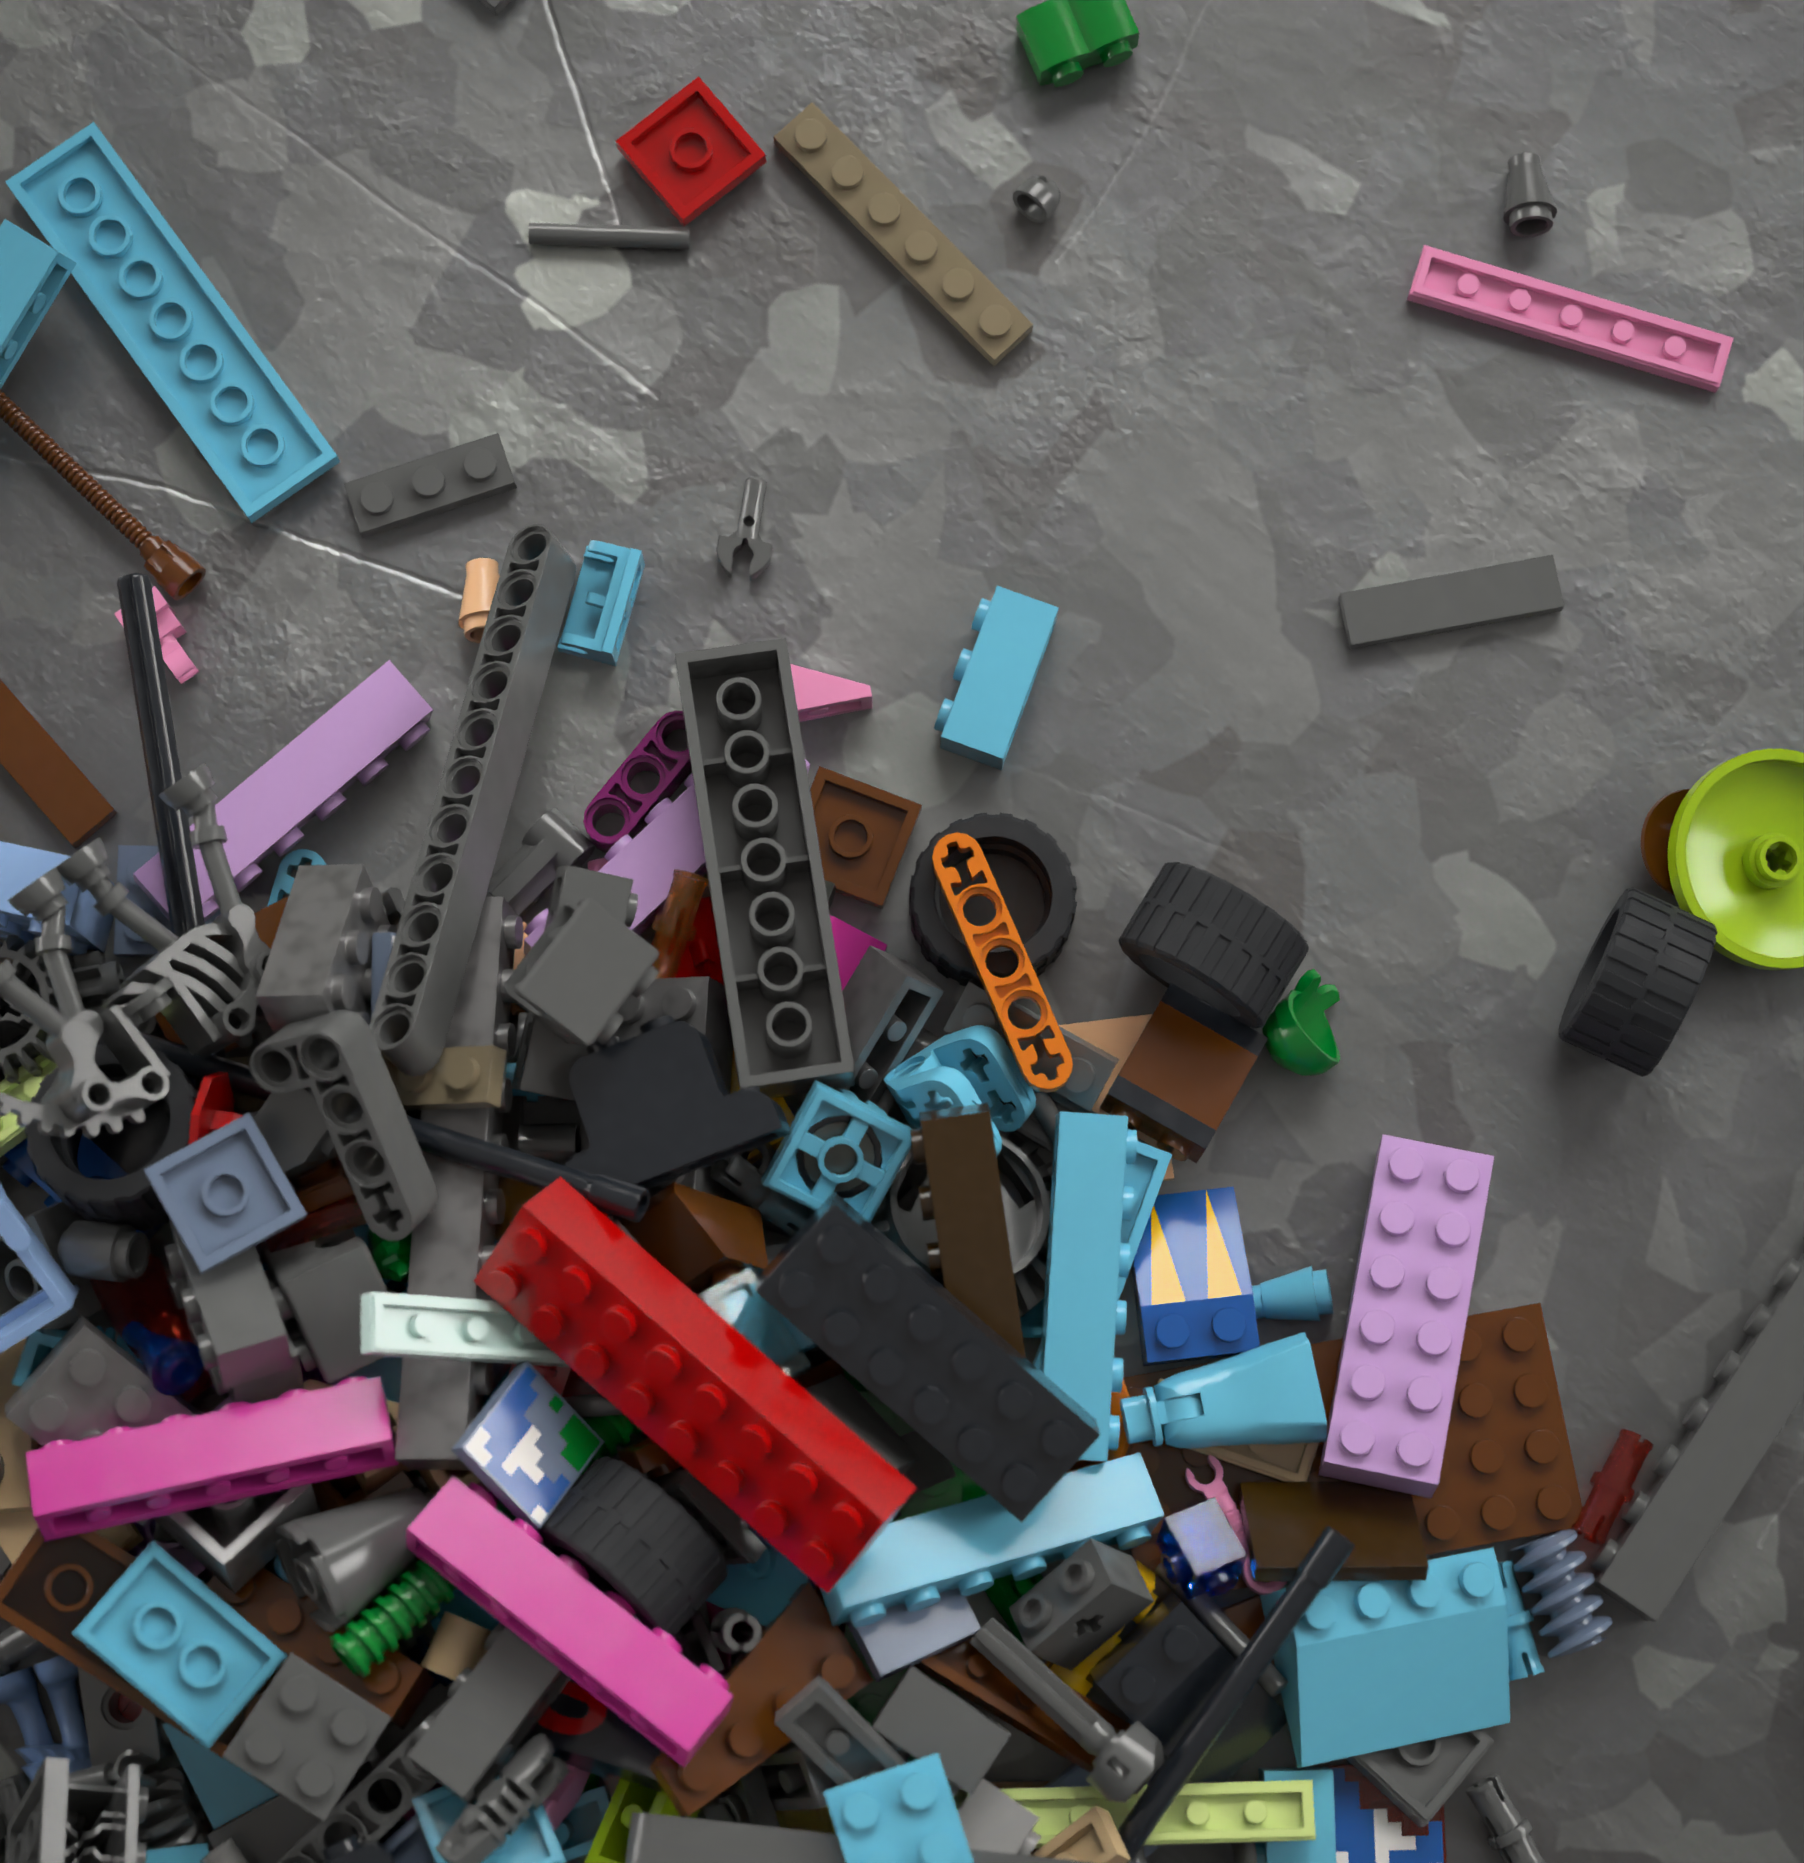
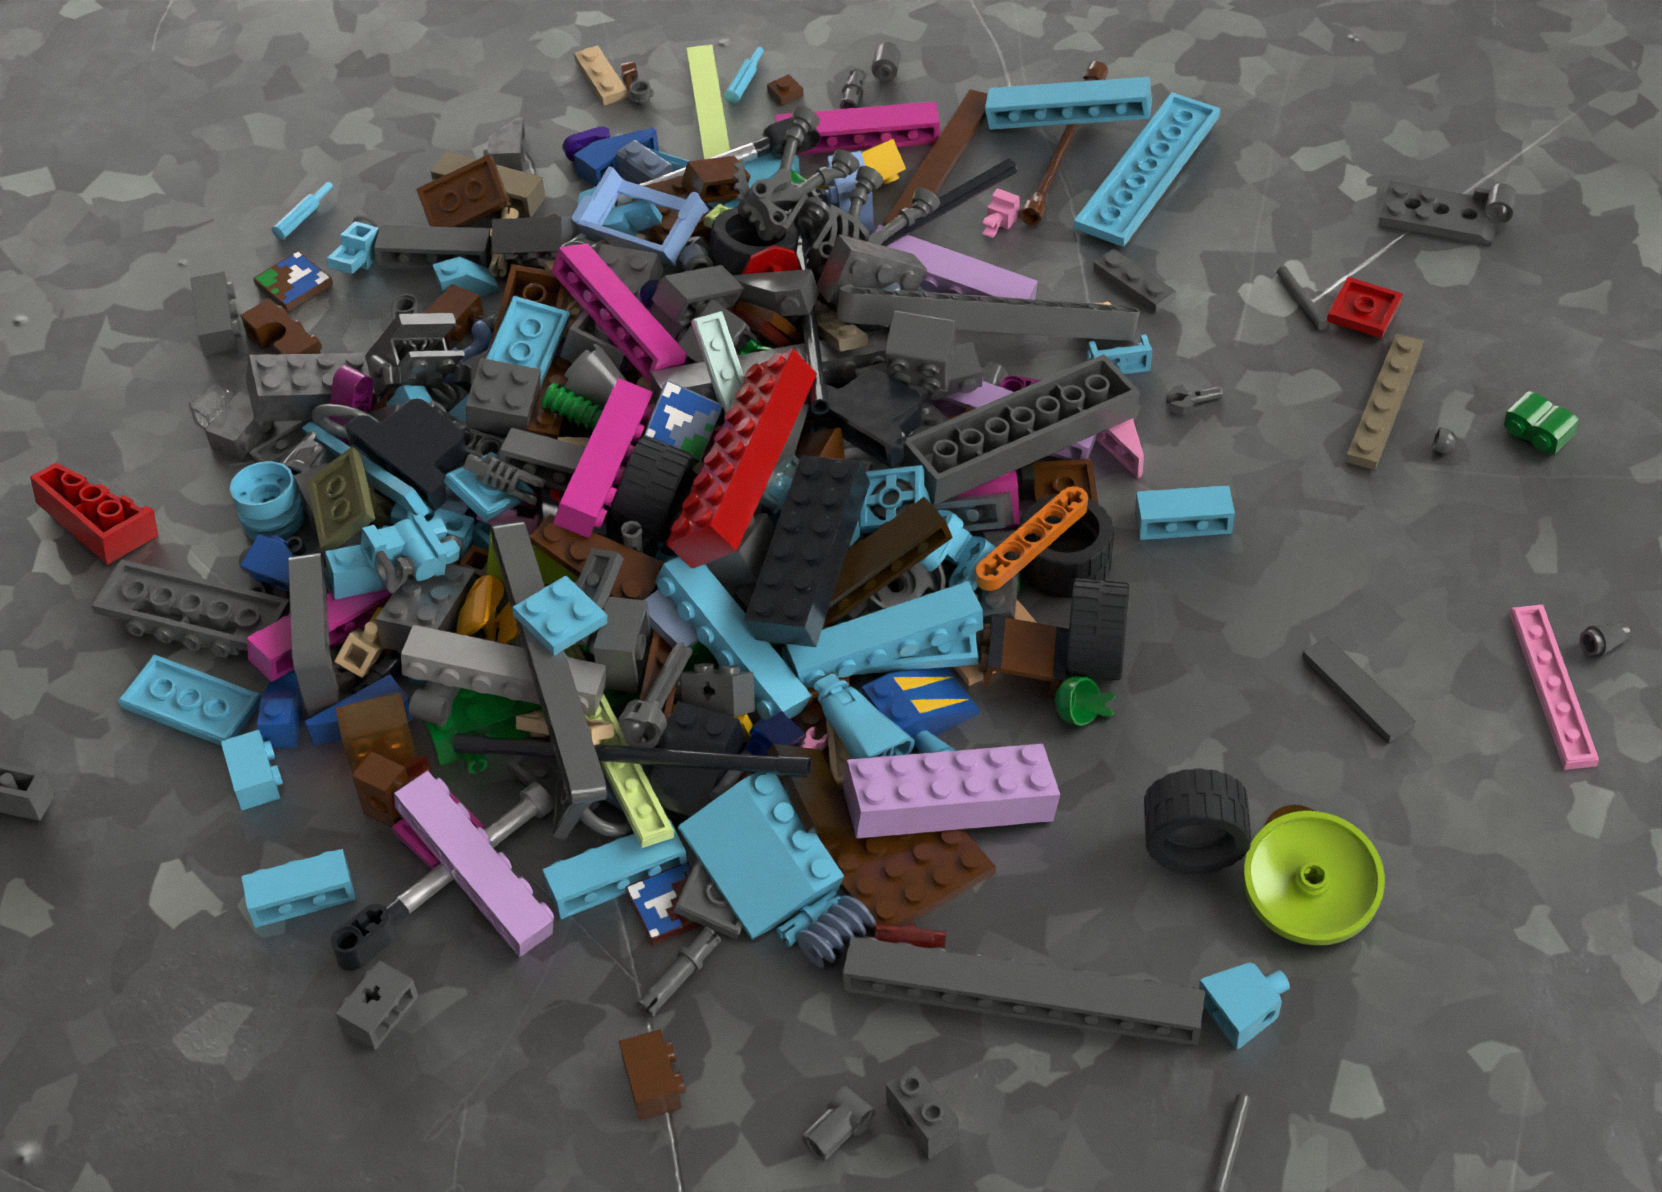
camera: 70 degrees right, 30 degrees down
sand blue plate [144,1113,307,1275] -> none
dark grey beam [250,1010,438,1241] -> none

